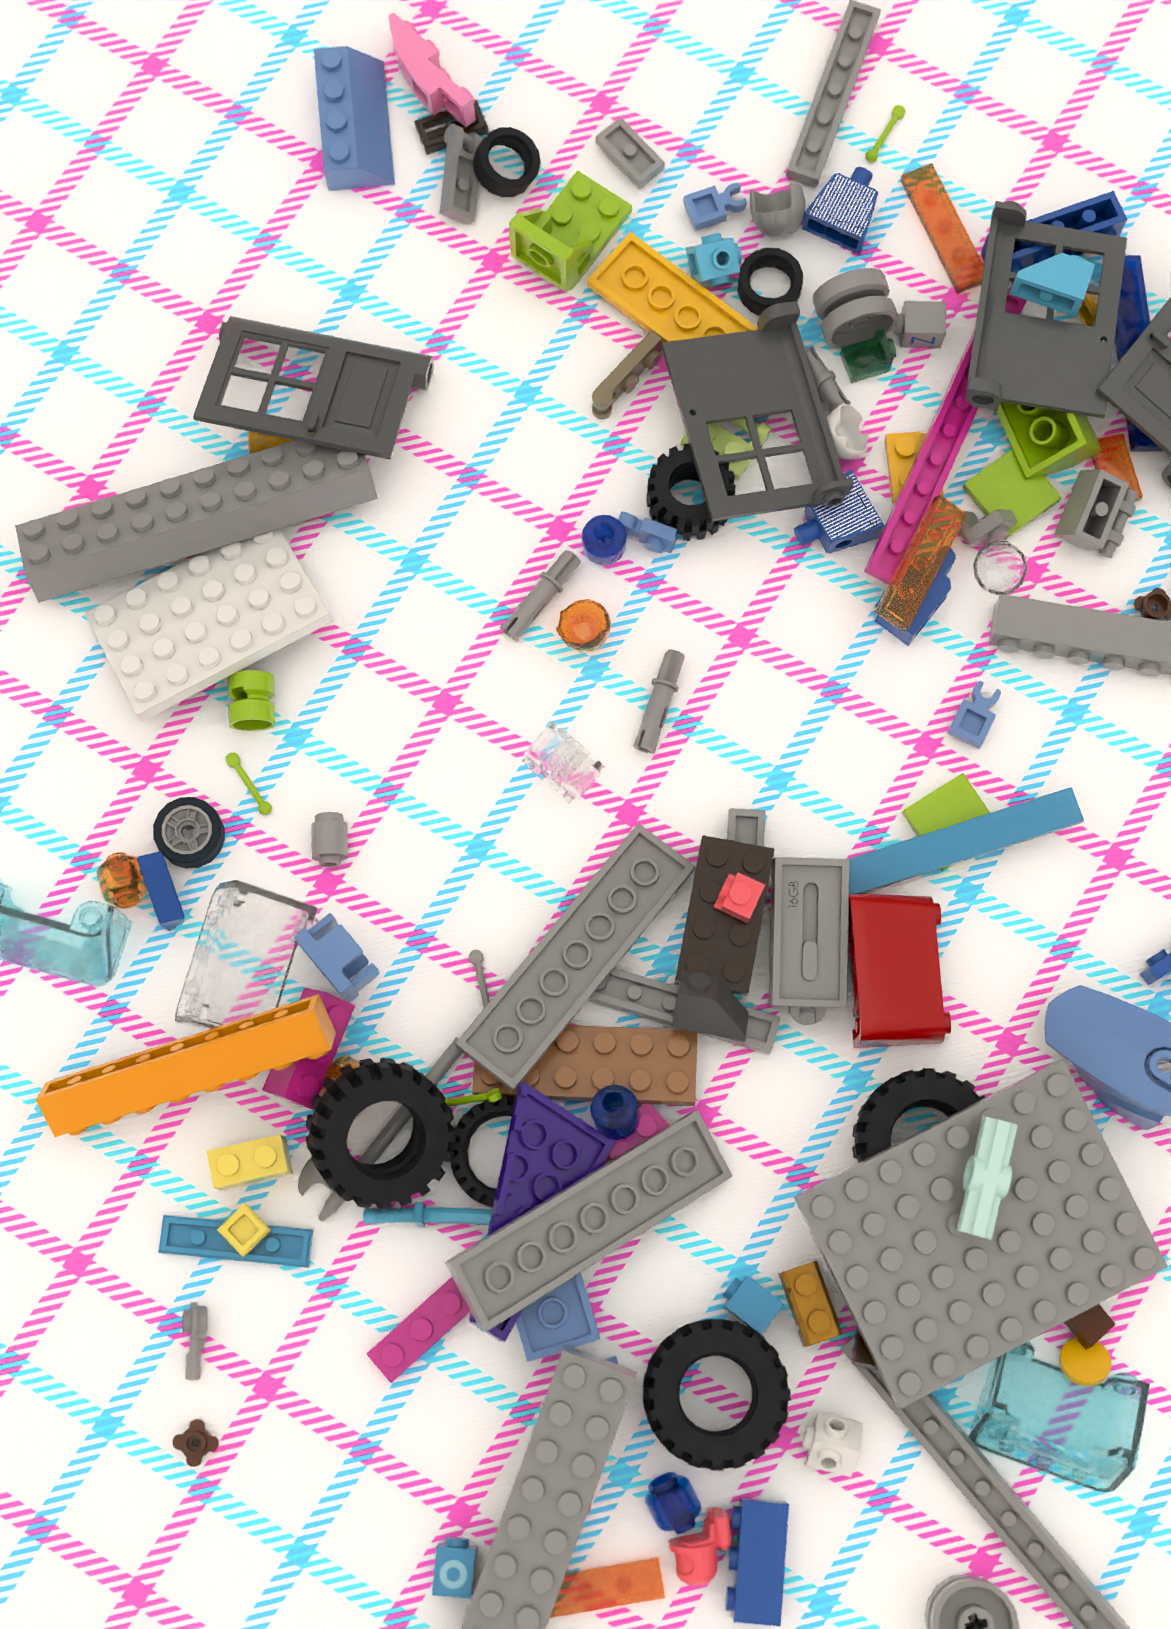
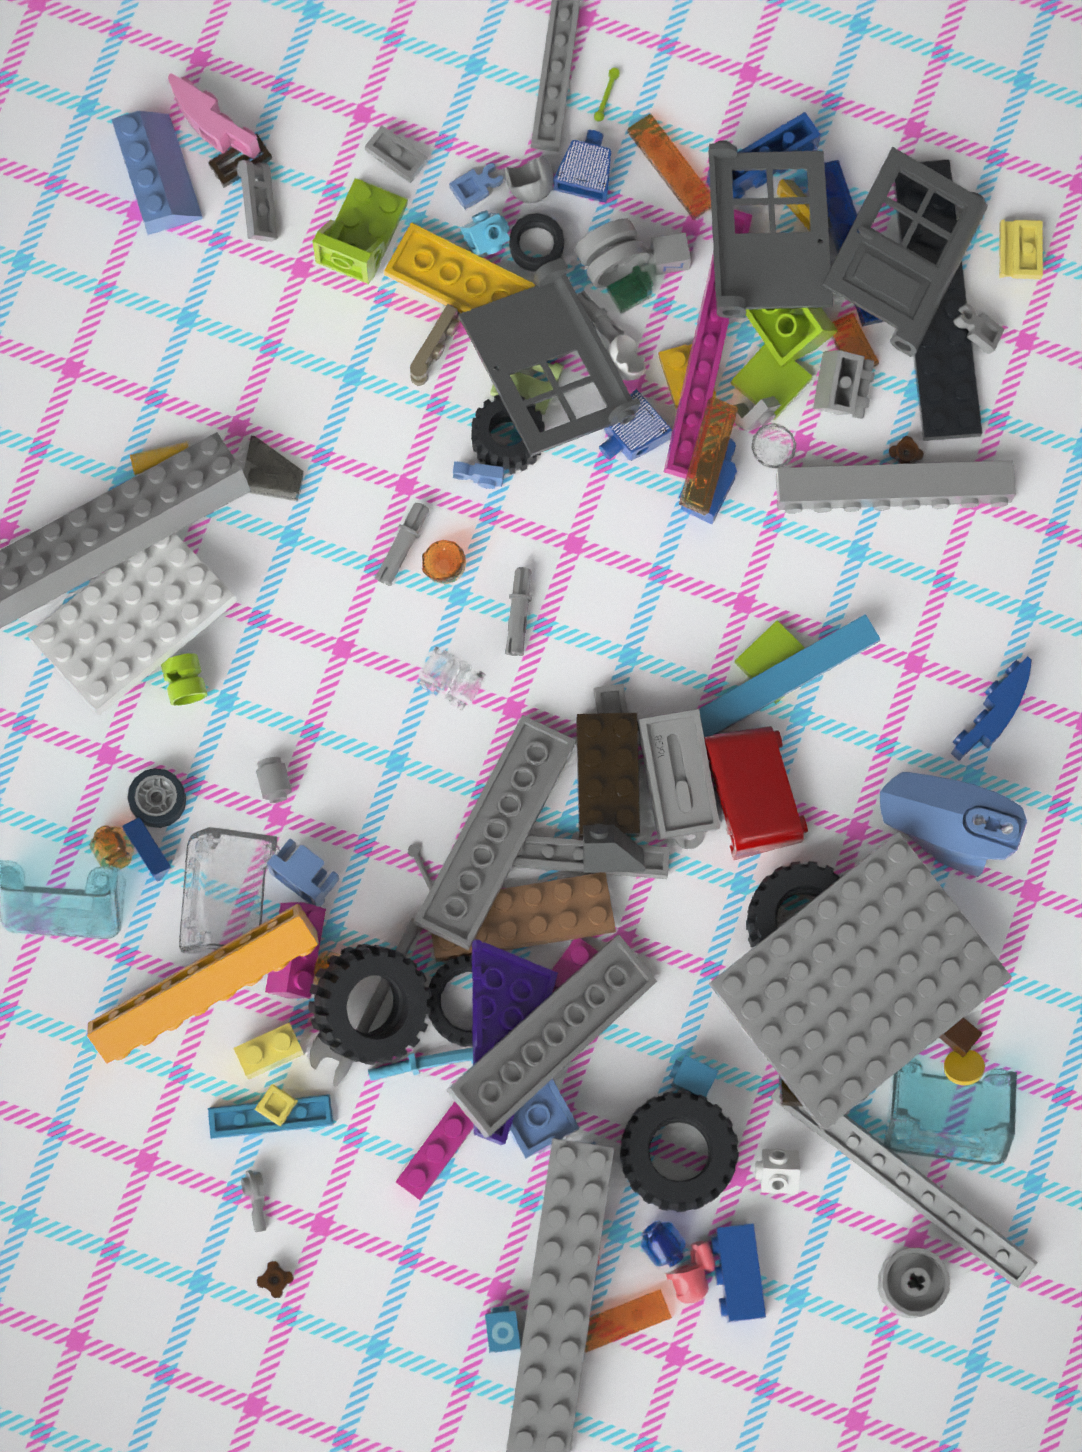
camera: 15 degrees left, 0 degrees up
dark grey door [193,316,434,460] -> none
lime hinge [226,752,272,815] -> none
lime hinge [445,1088,502,1106] -> none
black tyre [473,127,541,197] -> none
clear blue head [581,514,627,566] -> none
clear blue head [590,1084,641,1140] -> none
coral brick [713,872,765,923] -> none
pearl gold brick [778,1260,843,1347] -> none
medium blue plate [947,681,1001,749] -> none
light aqua piece [957,1116,1018,1239] -> none
medium azure slope [1009,253,1096,316] -> none
none -> clear smoke wing [243,435,304,502]

